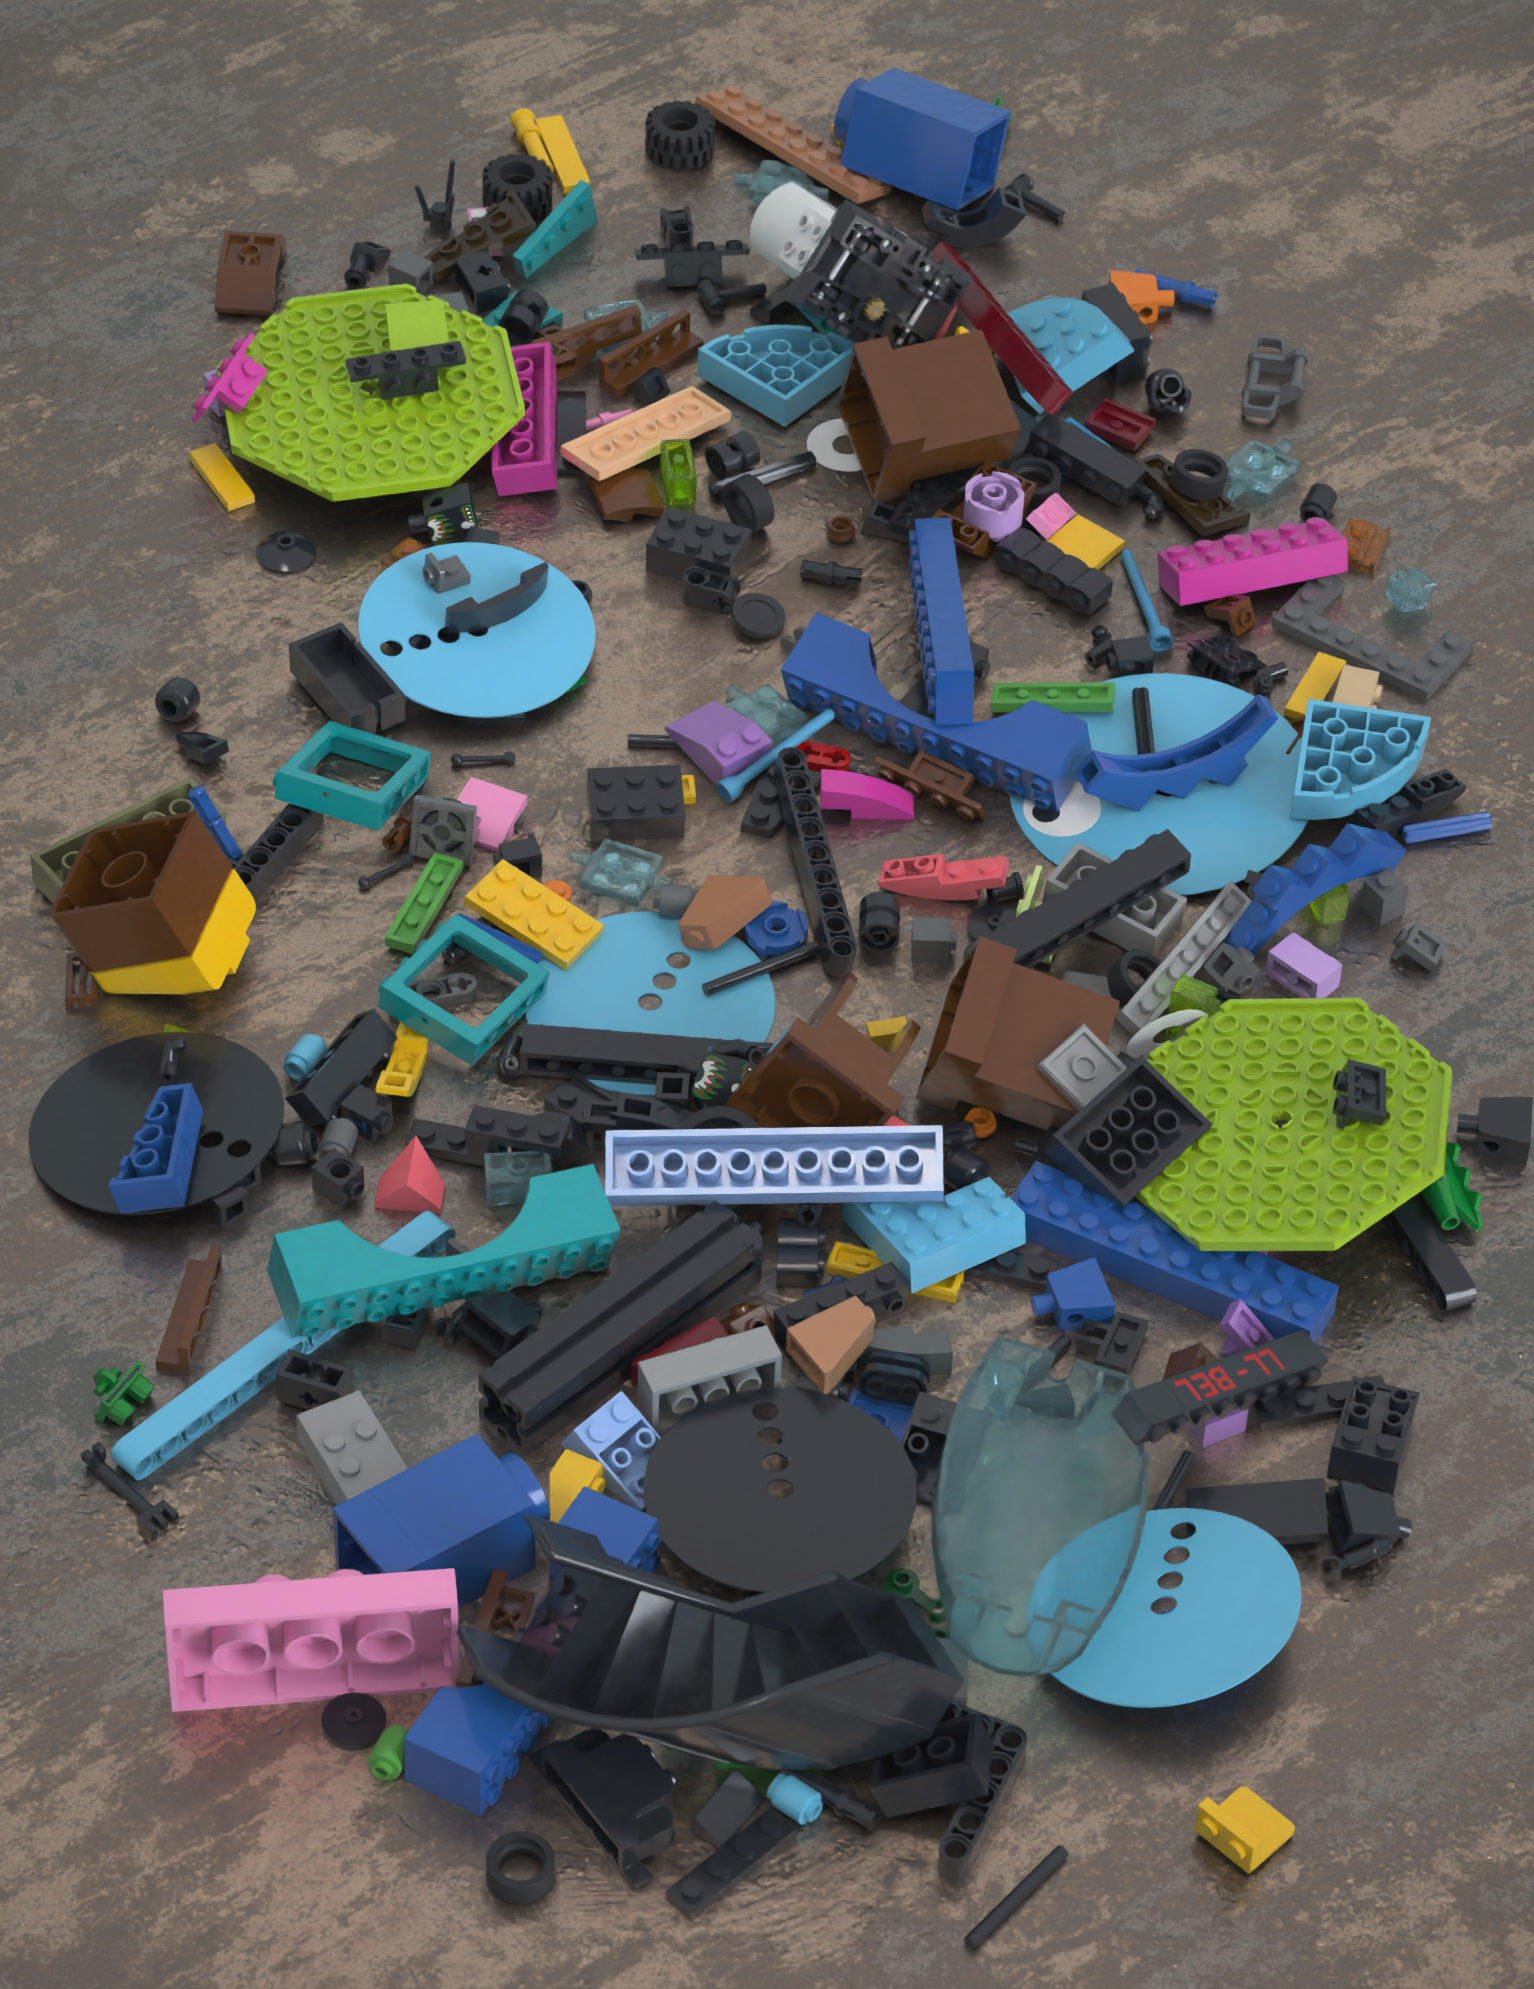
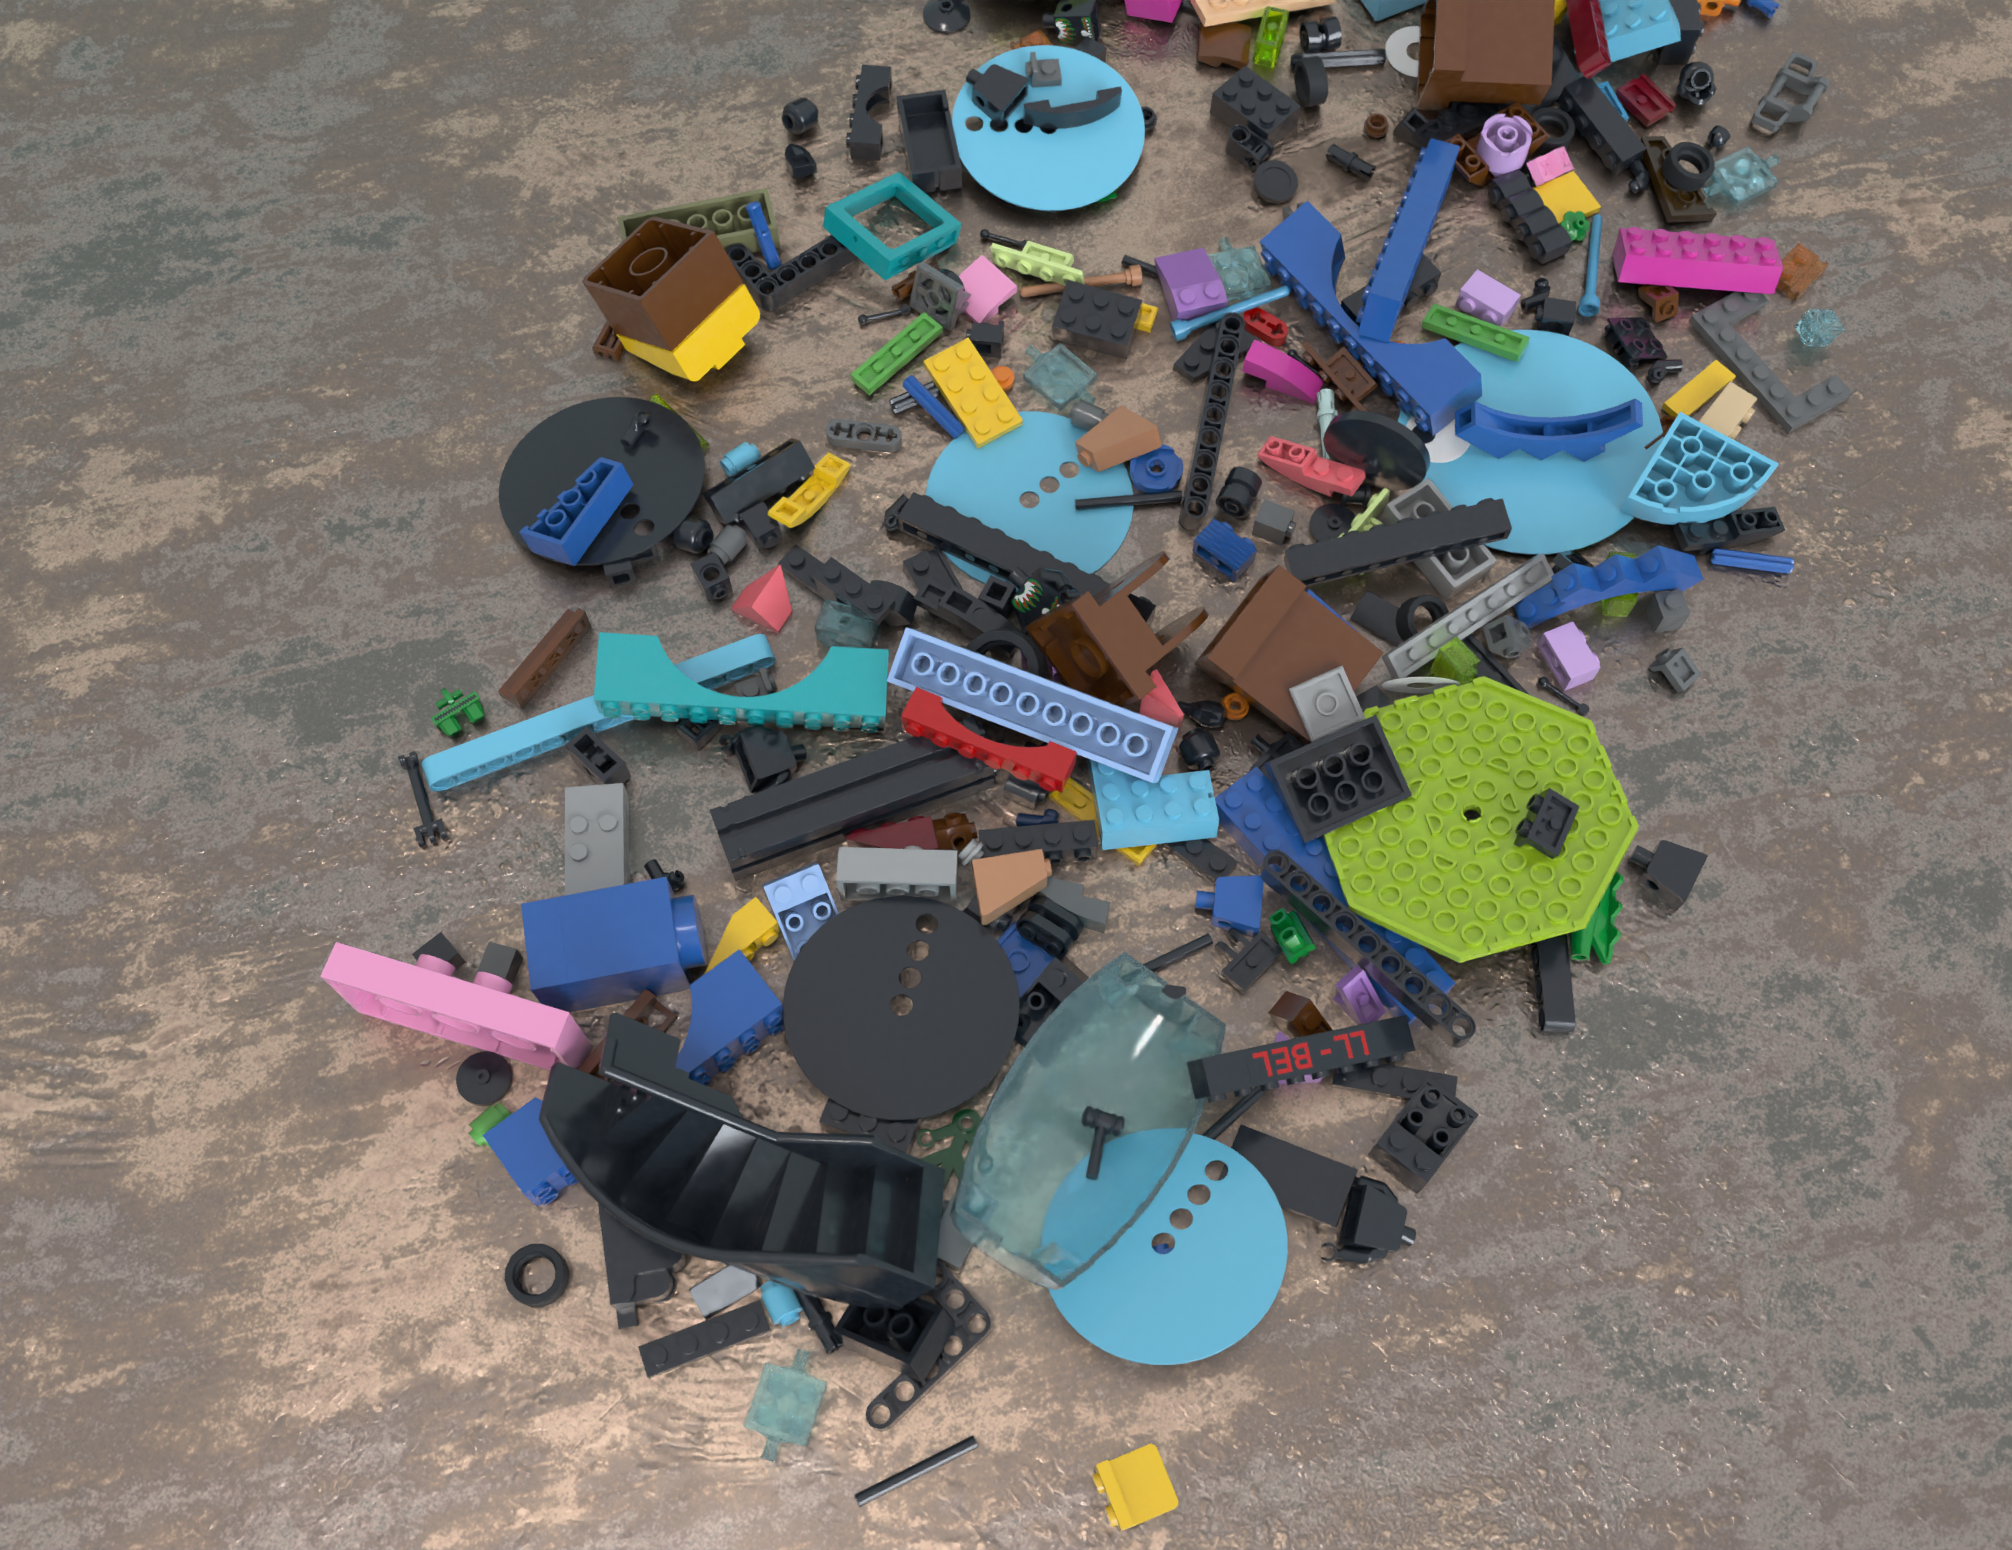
camera: 25 degrees right, 20 degrees up
teal piece [377,914,550,1066] -> none
yellow piece [865,1016,907,1049] -> none
black axle [1132,687,1155,755] -> none
black brick [1300,483,1337,522] -> none
none -> clear light blue plate [744,1348,827,1462]
none -> black arch [846,64,892,161]
none -> red arch [901,687,1077,793]
none -> light grey plate [958,839,984,866]
none -> black torso [966,64,1029,127]
none -> yellowish green bracket [990,241,1085,286]
none -> nougat piece [1020,265,1142,297]
none -> black piece [1081,1105,1125,1180]
none -> blue brick [1192,518,1257,582]
none -> black beam [1260,850,1476,1048]
none -> green hips [1269,908,1316,964]
none -> light aqua pin [1317,389,1338,460]
none -> black dish [1323,411,1430,490]
none -> lavender brick [1455,269,1521,327]
none -> green plant [1560,211,1590,241]
none -> black hinge [1707,125,1730,148]

